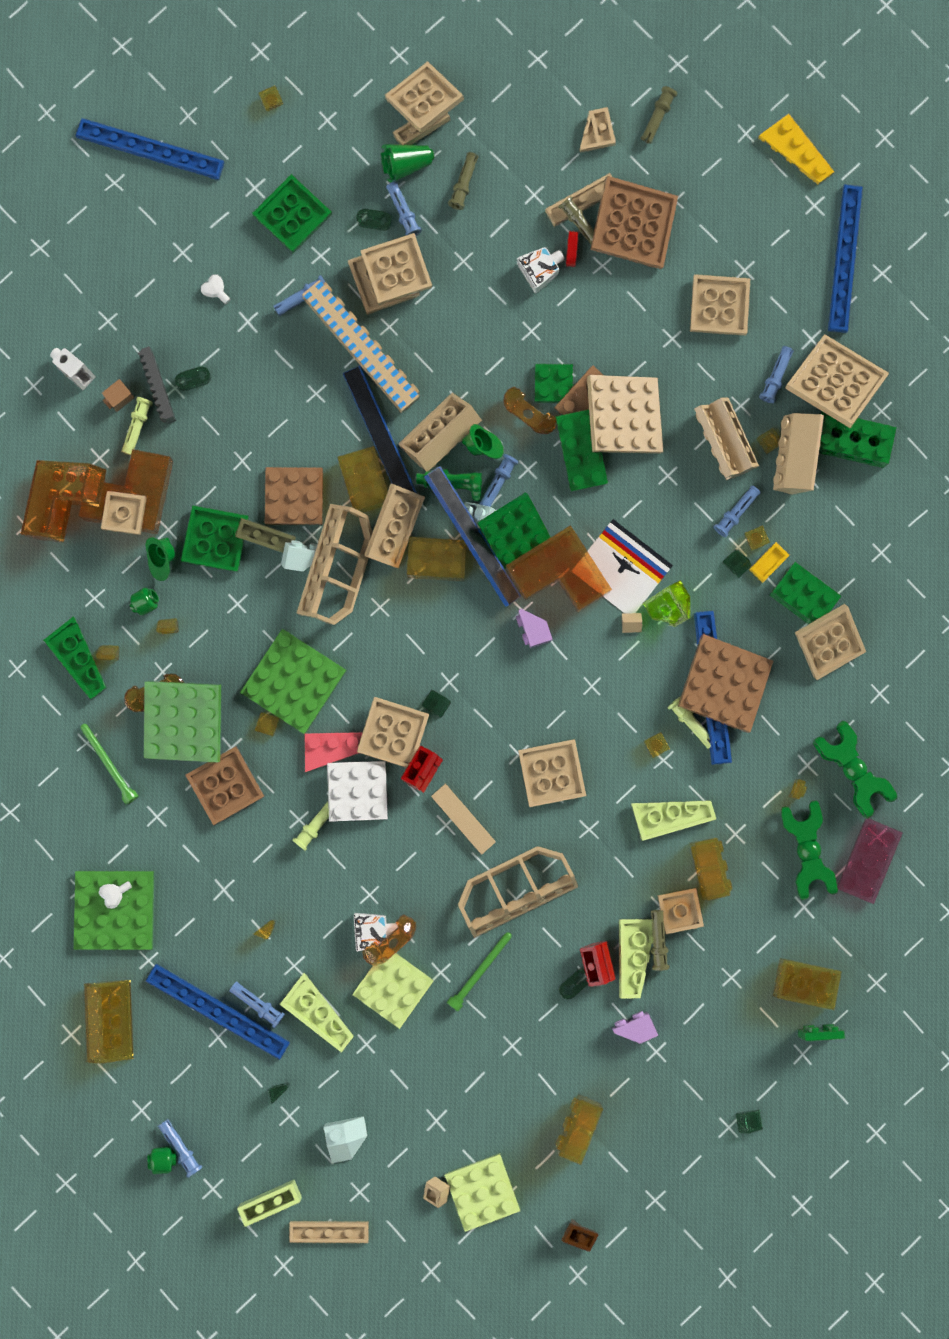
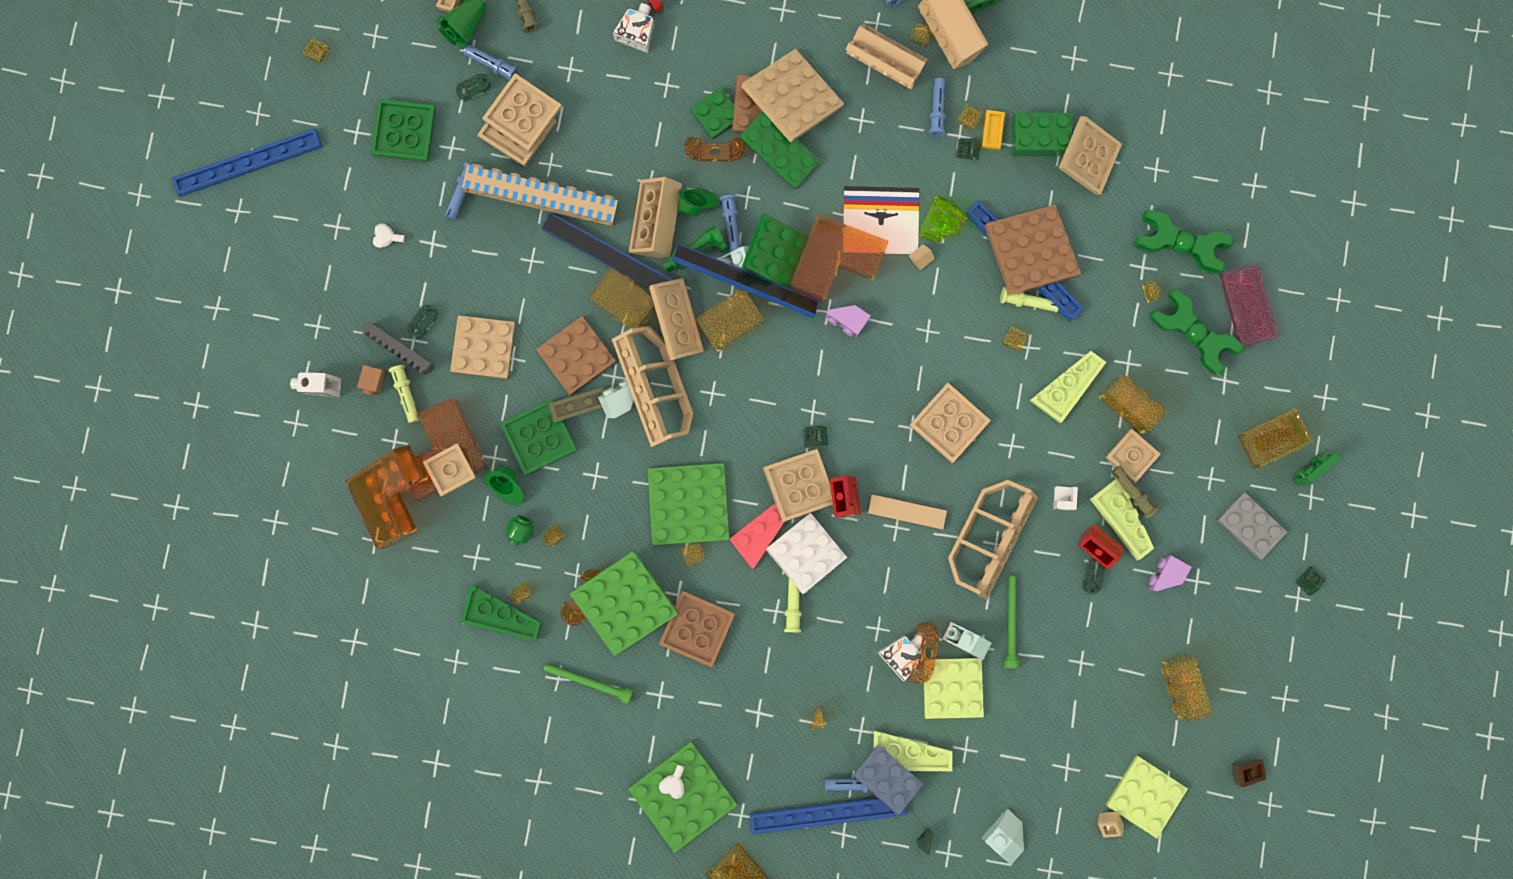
camera: 35 degrees left, 0 degrees up
none -> tan plate [450,315,516,379]
none -> sand blue plate [853,744,923,815]
none -> light aqua slope [942,622,991,660]
none -> white panel [1053,486,1078,511]
none -> light grey plate [1217,492,1287,560]

